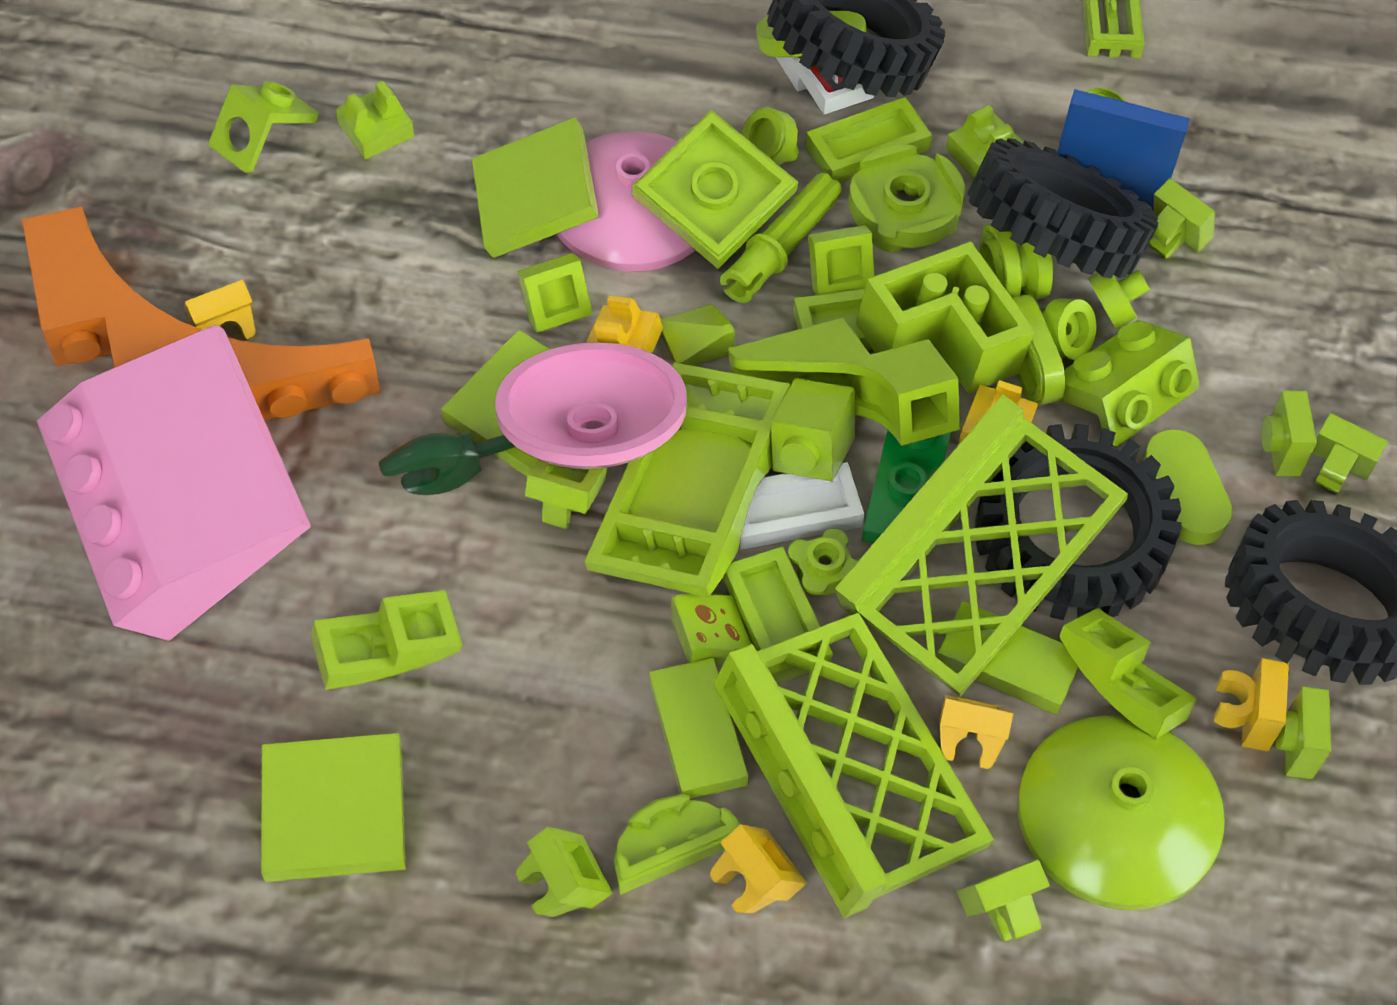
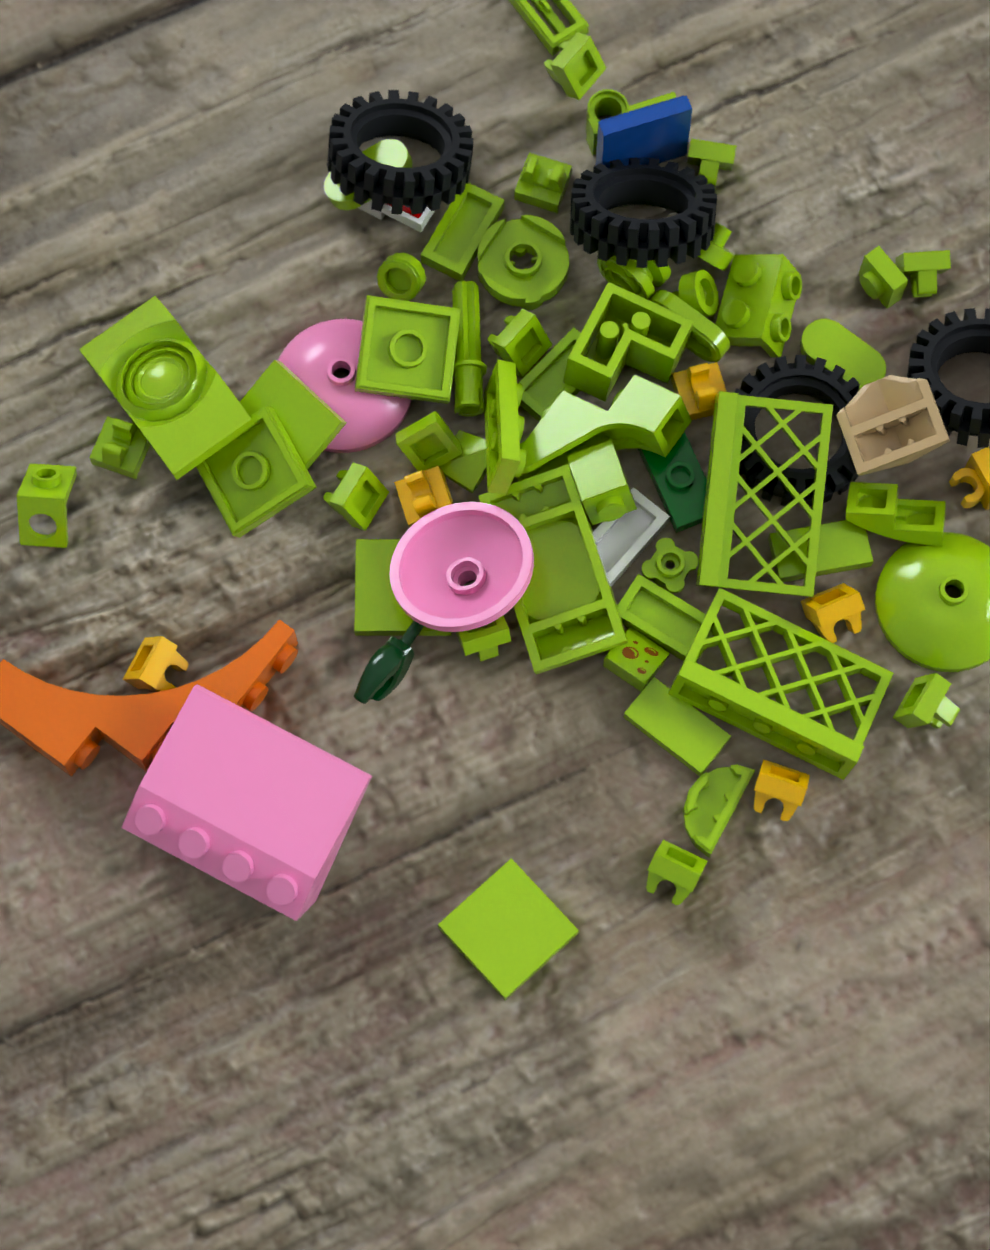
camera: 35 degrees left, 15 degrees up
lime slope [310,590,463,690] -> none
none -> lime slope [79,296,255,480]
none -> lime tile [196,405,317,538]
none -> lime tile [395,411,462,471]
none -> lime plate [484,359,526,495]
none -> lime tile [544,32,607,100]
none -> tan slope [836,375,950,476]

